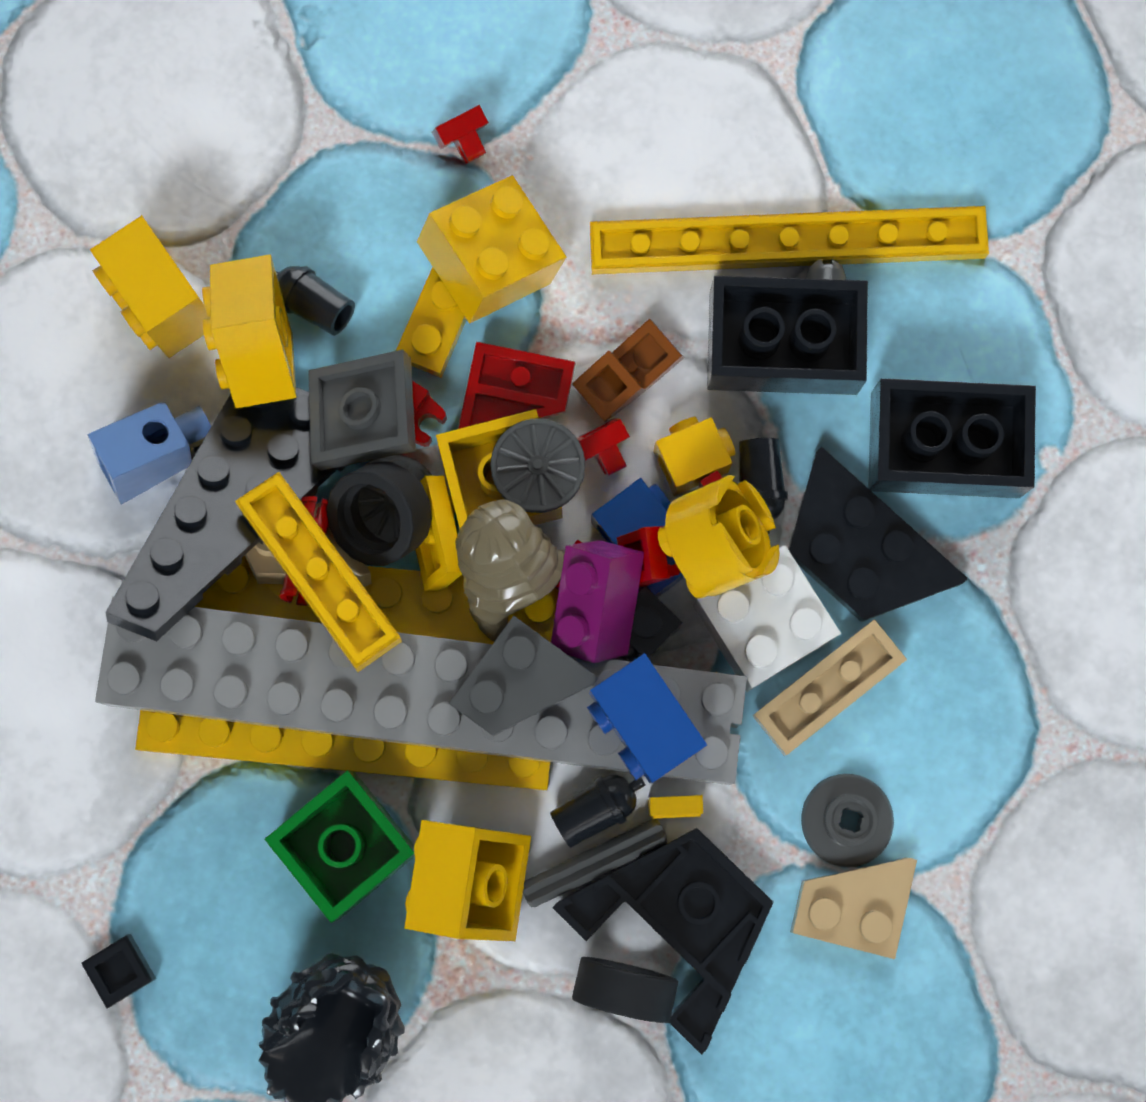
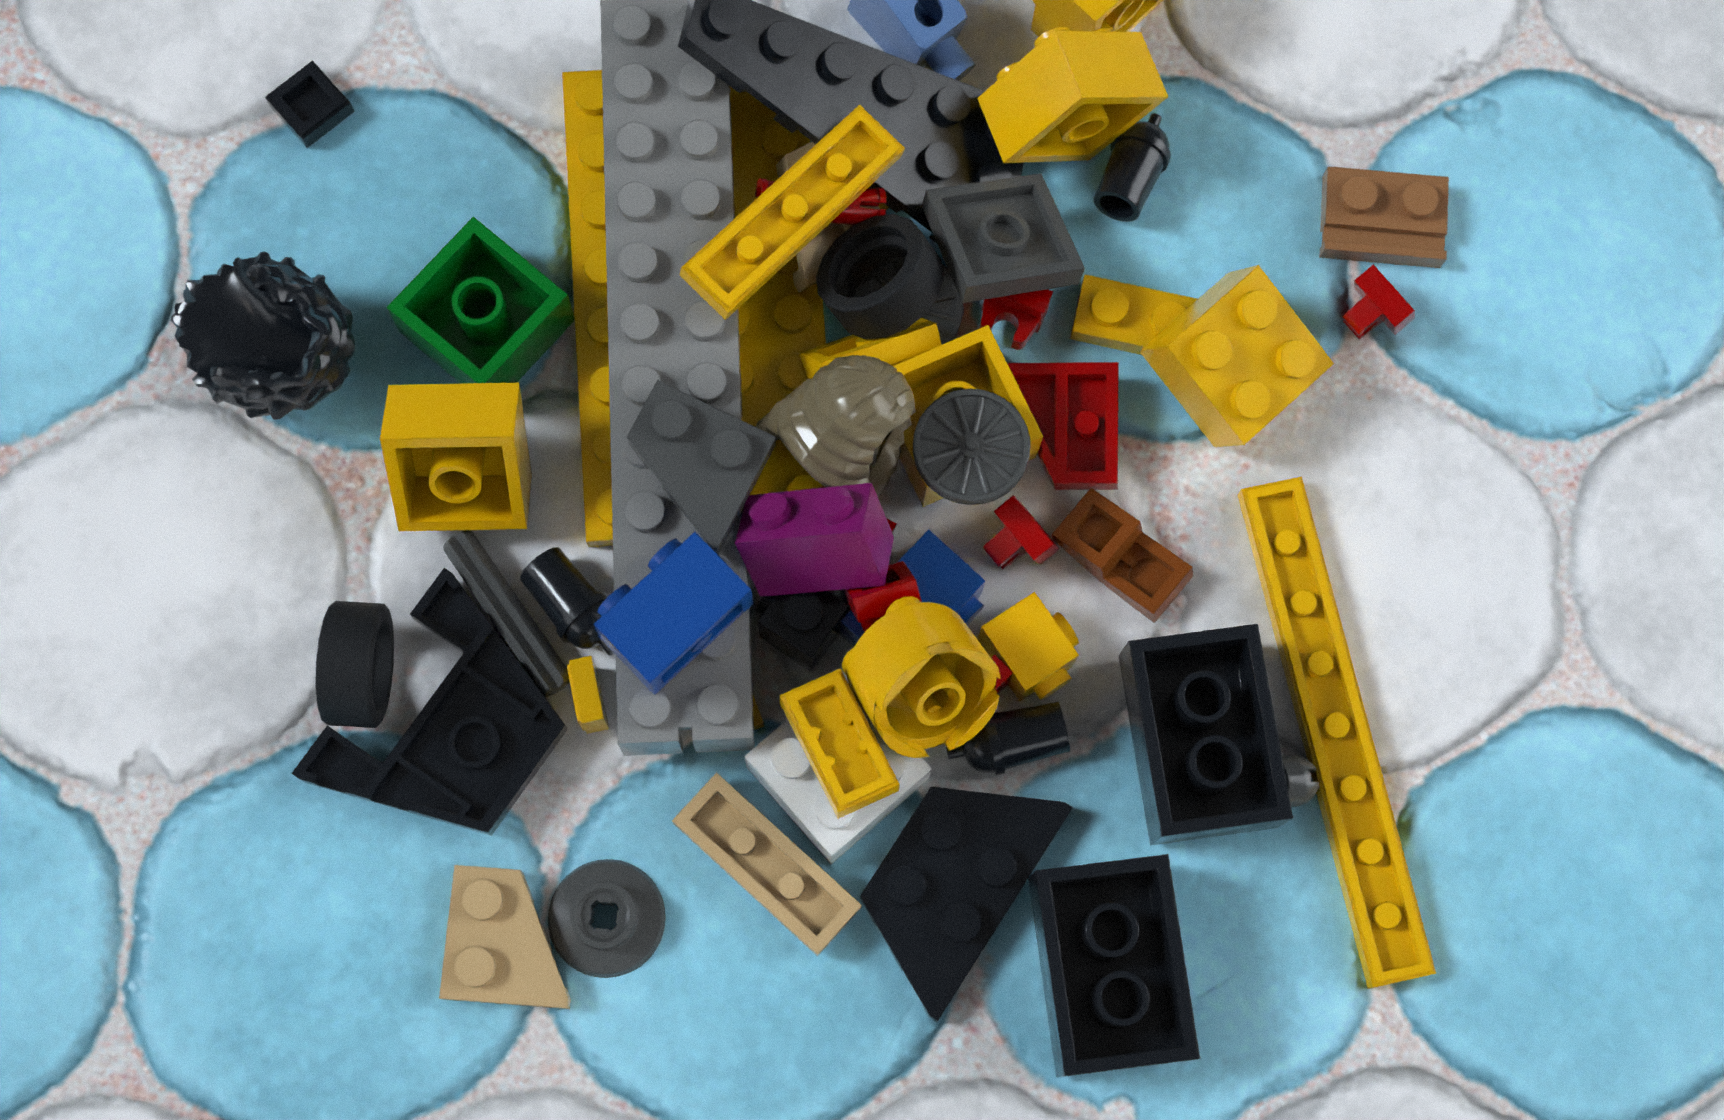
camera: 75 degrees right, 5 degrees down
none -> yellow plate [780,668,900,819]
none -> medium nougat plate [1319,166,1449,268]

